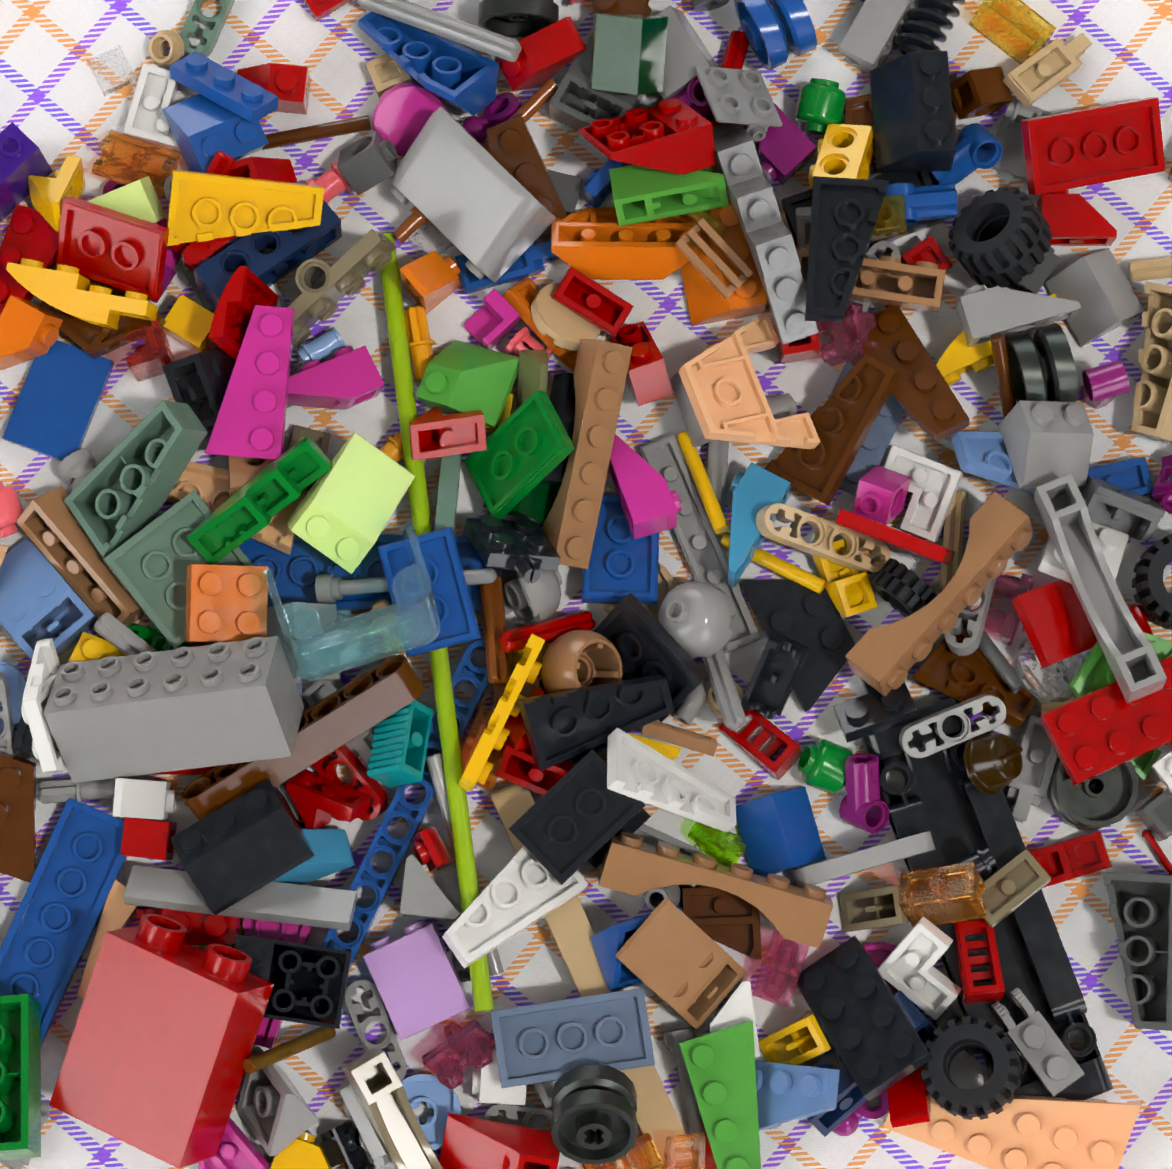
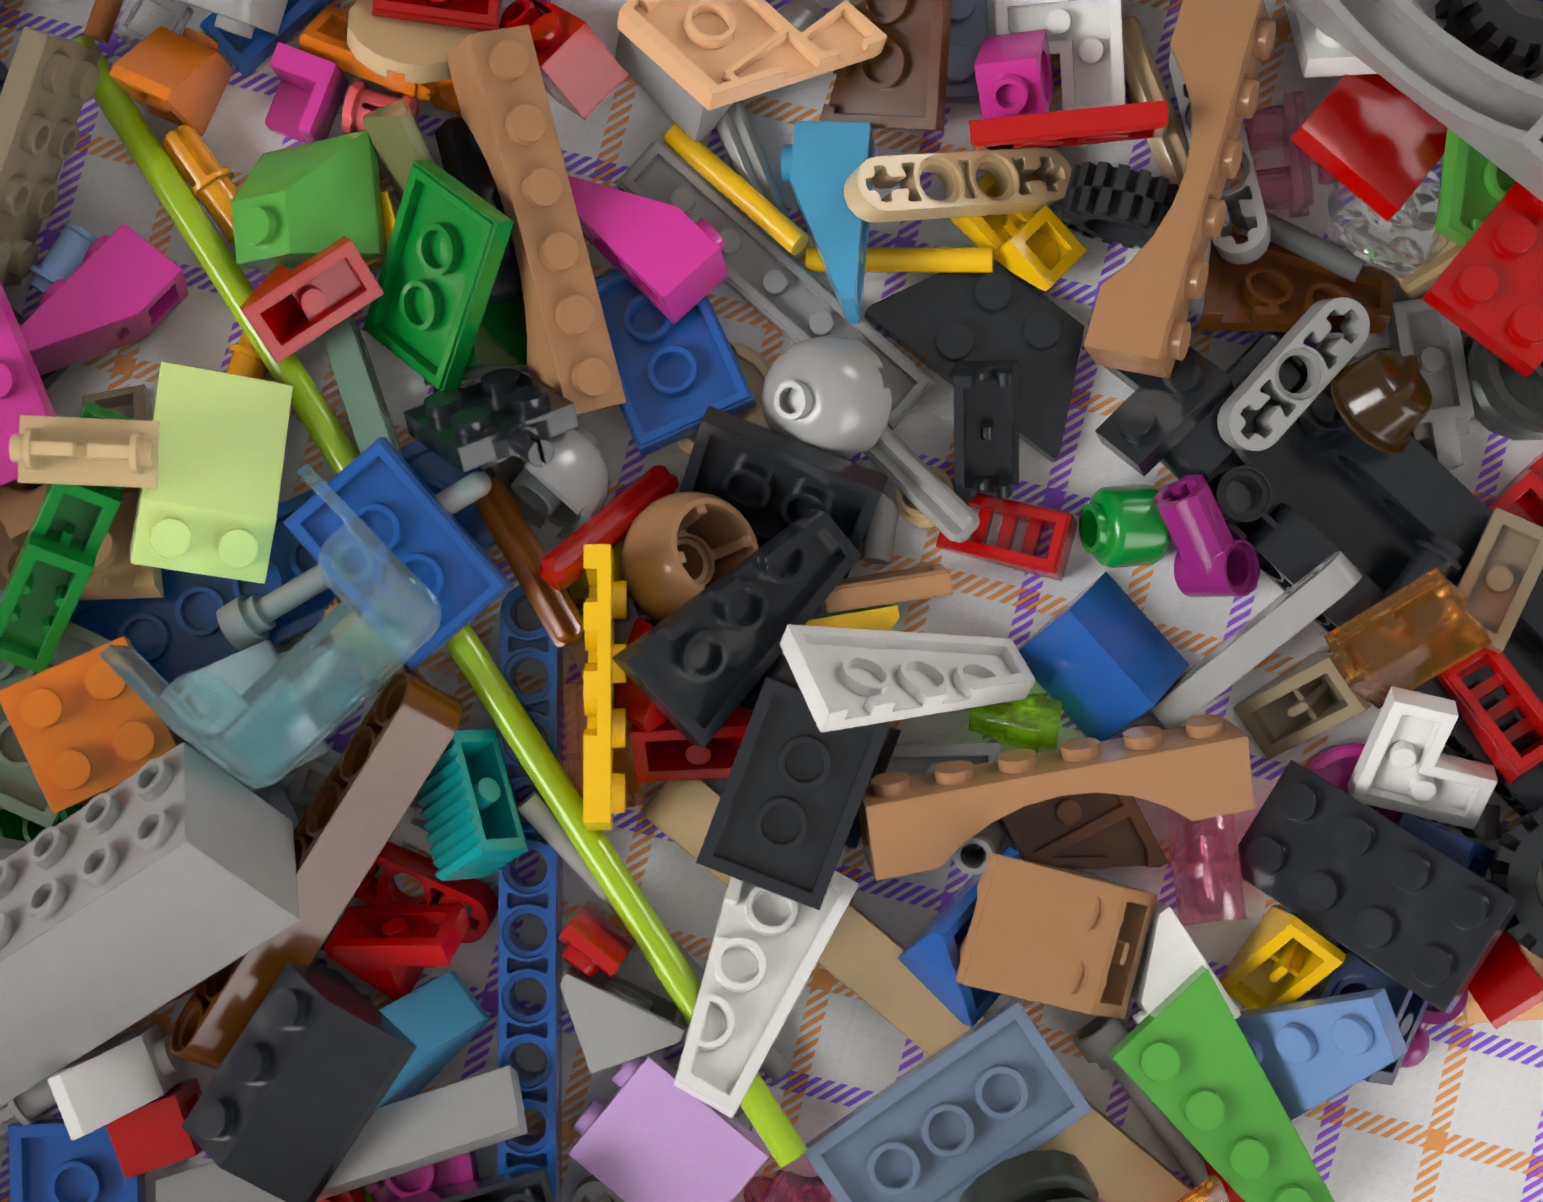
camera: 20 degrees left, 5 degrees up
none -> tan hinge [9,415,160,488]

